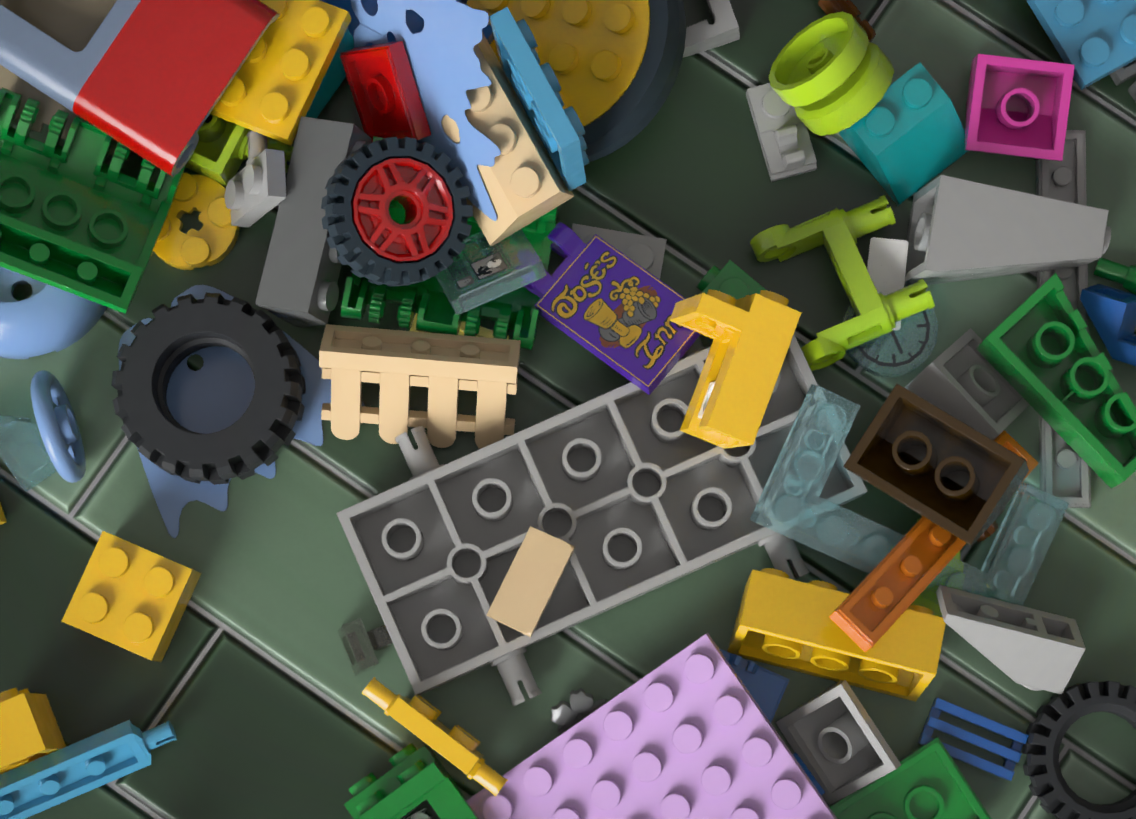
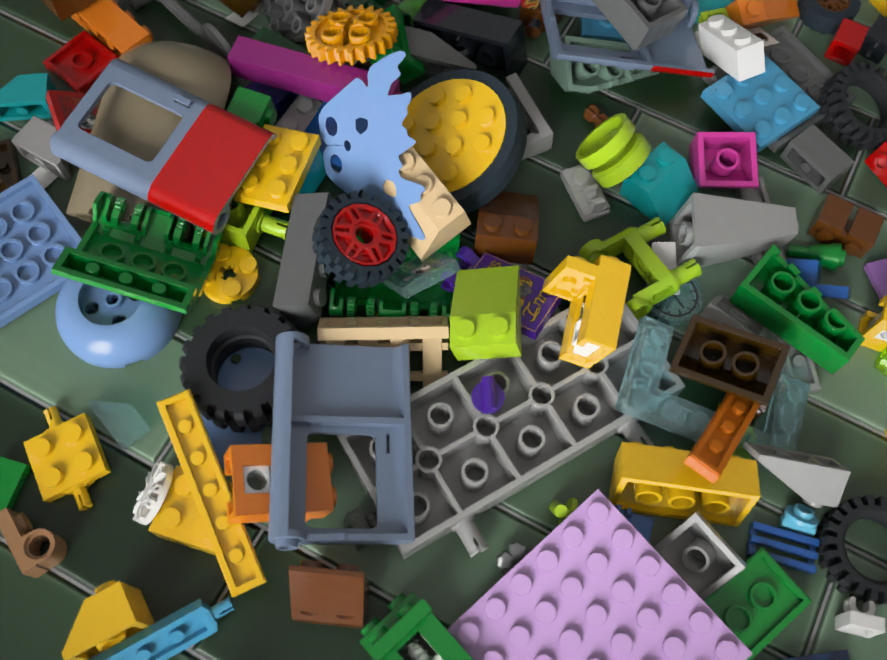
camera: 10 degrees left, 15 degrees down
medium blue plate [30,370,86,483] -> none
light grey plate [225,131,286,227] -> none
red tile [340,41,432,143] -> none
yellow plate [362,677,508,797] -> none
tan slope [486,526,575,638] -> none
dark azure plate [489,7,590,191] -> none
none -> white wheel [133,461,174,525]
none -> yellow tile [156,389,267,597]
none -> orange brick [224,442,337,524]
none -> sand blue piece [268,331,415,550]
none -> reddish brown slope [288,560,370,629]
none -> lime slope [450,265,522,361]
none -> dark purple plate [471,376,505,414]
none -> reddish brown slope [474,191,539,265]
none -> lime plate [549,497,578,526]
none -> medium azure plate [778,503,819,537]

